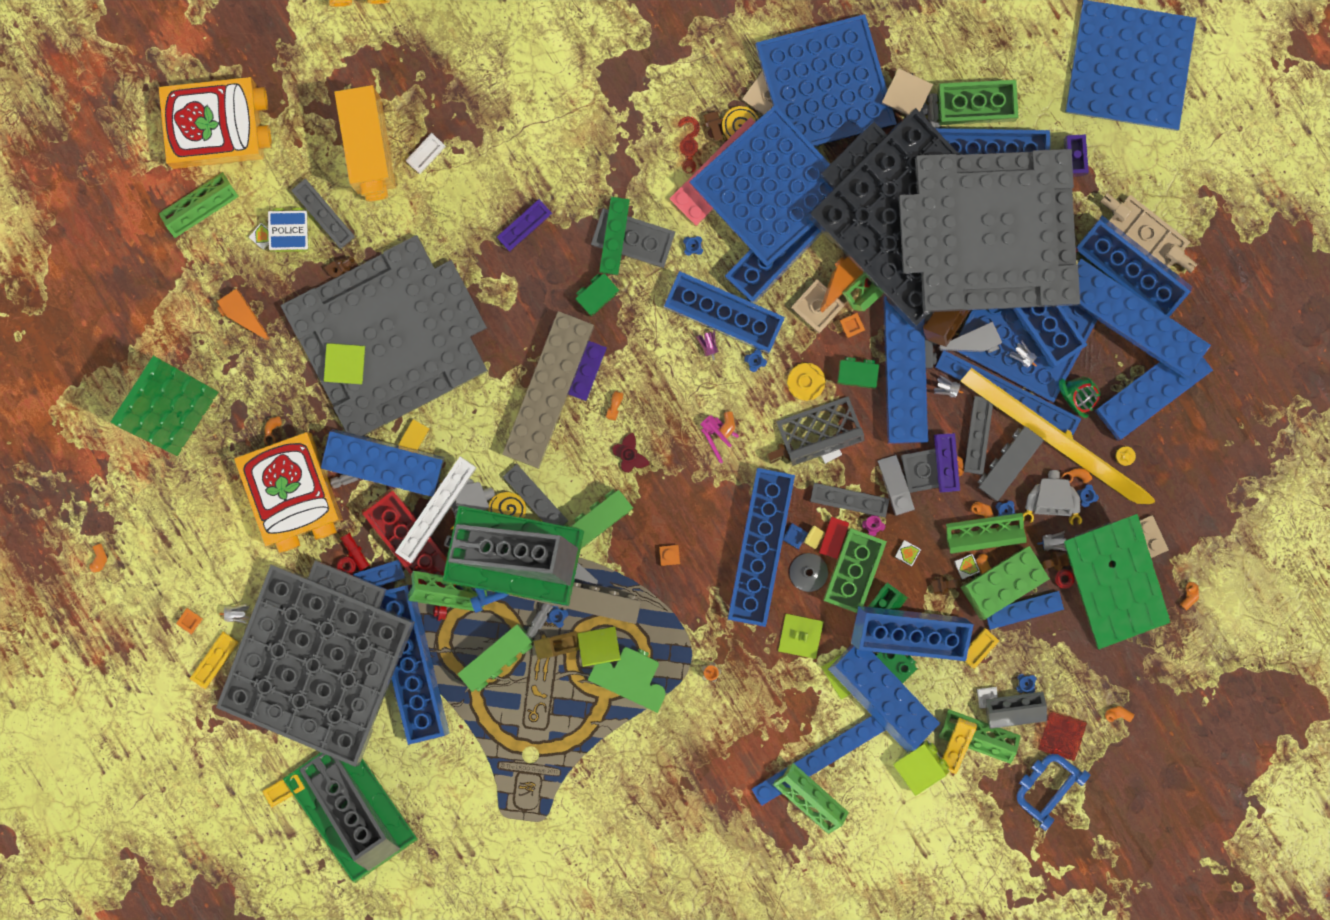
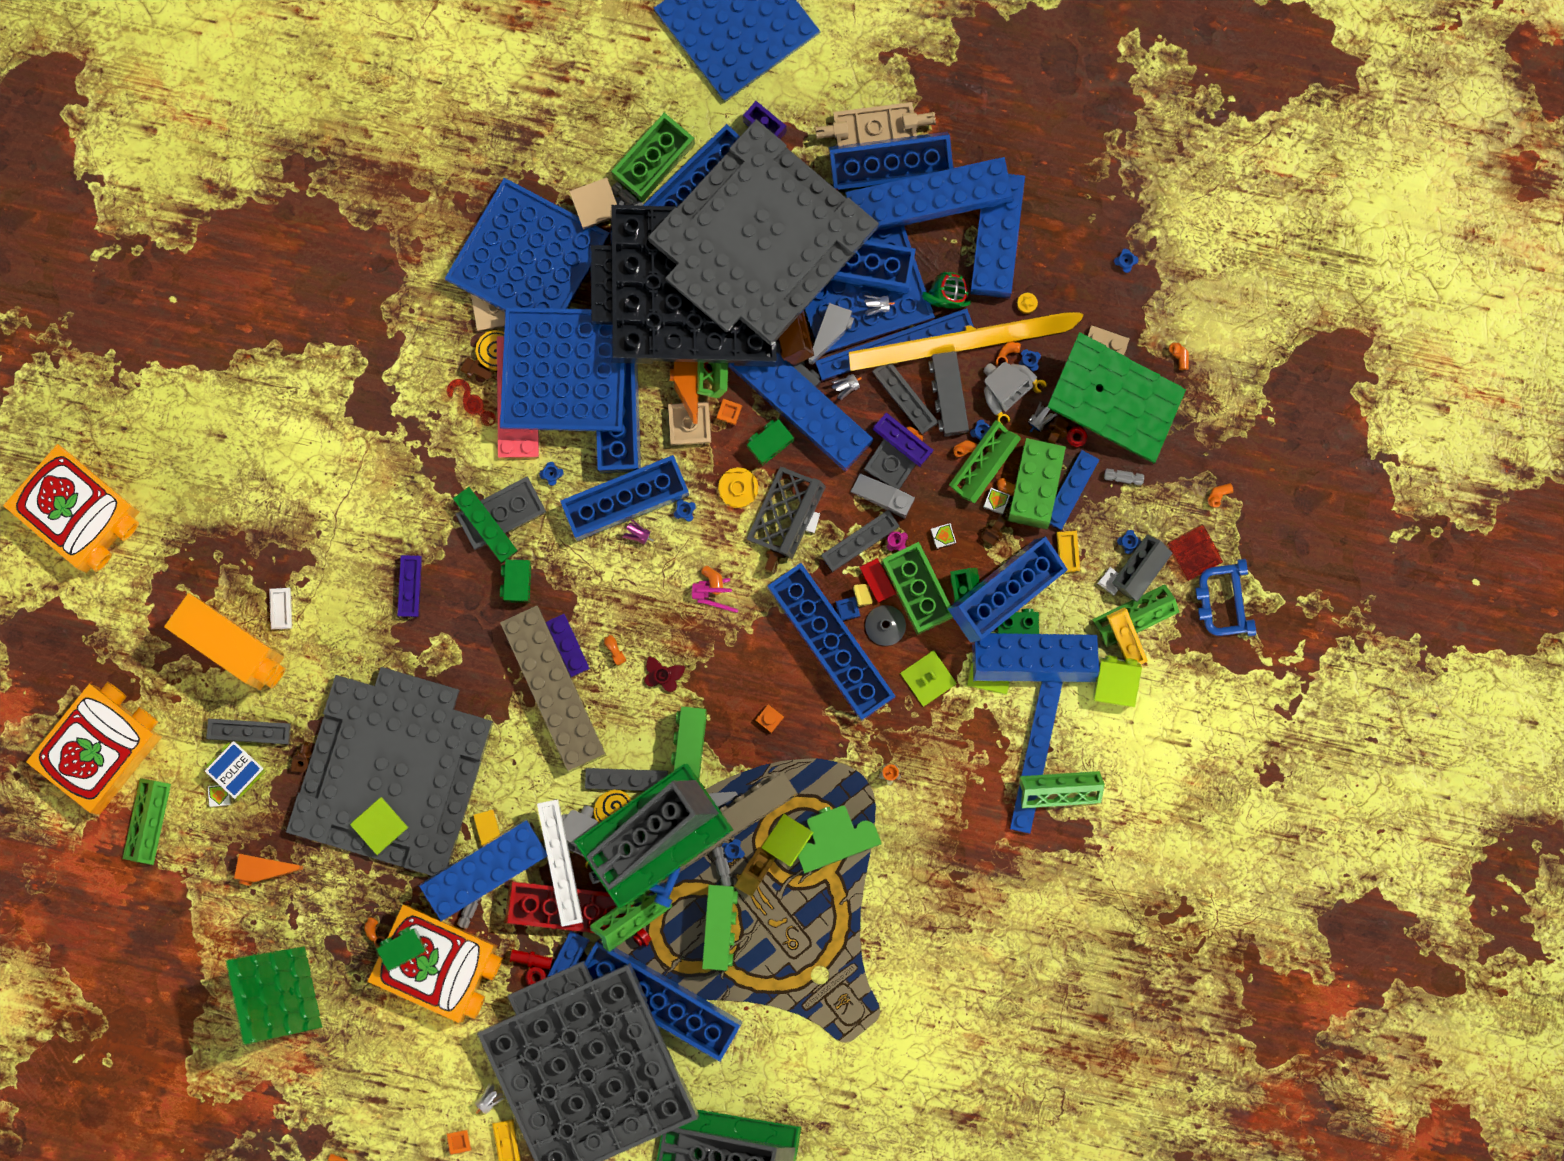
camera: 45 degrees left, 5 degrees down
none -> green brick [376,927,428,971]
none -> light grey axle [1104,468,1144,486]
none -> blue plate [1114,249,1139,273]

